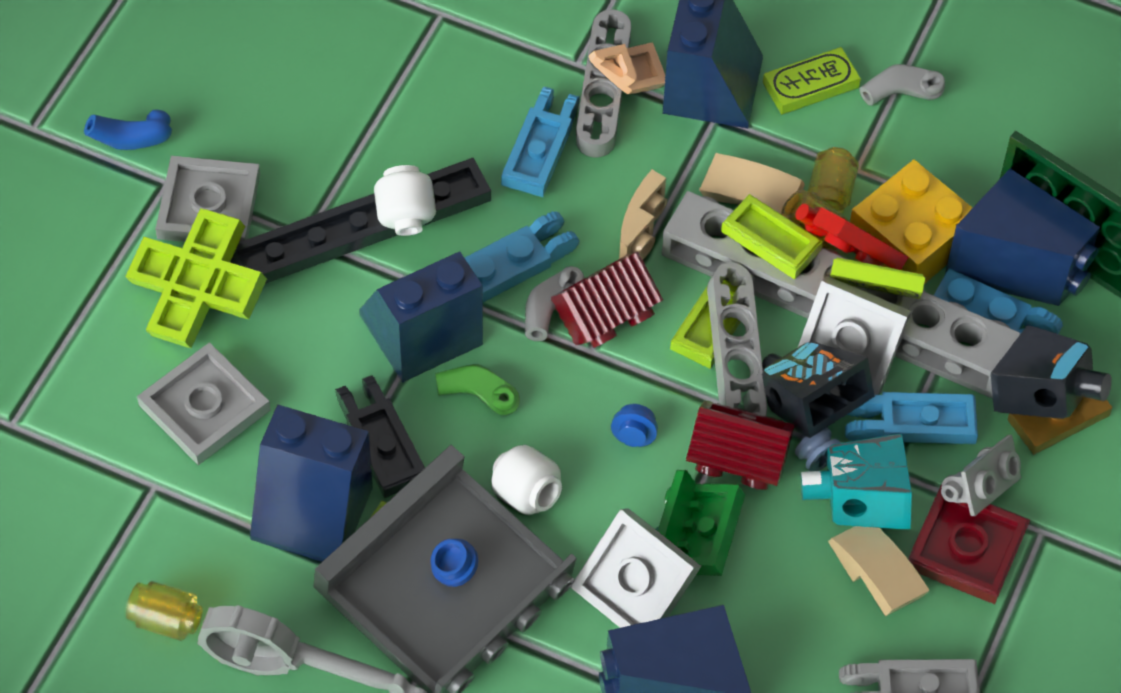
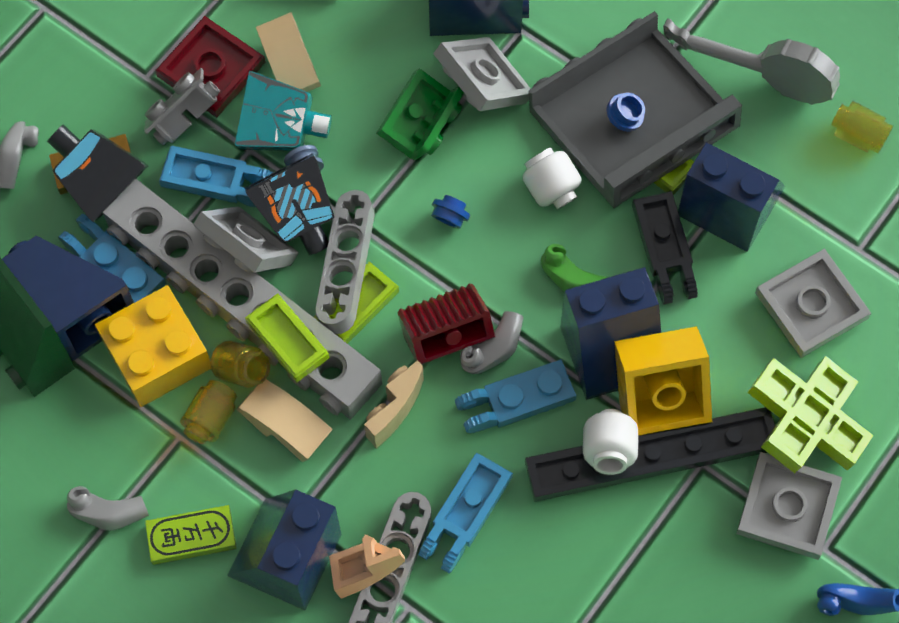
camera: 165 degrees left, 10 degrees up
dark red brick [686,400,795,490] -> none
red plate [795,203,909,270] -> none
lime tile [830,257,926,300] -> none
none -> yellow brick [614,326,712,435]

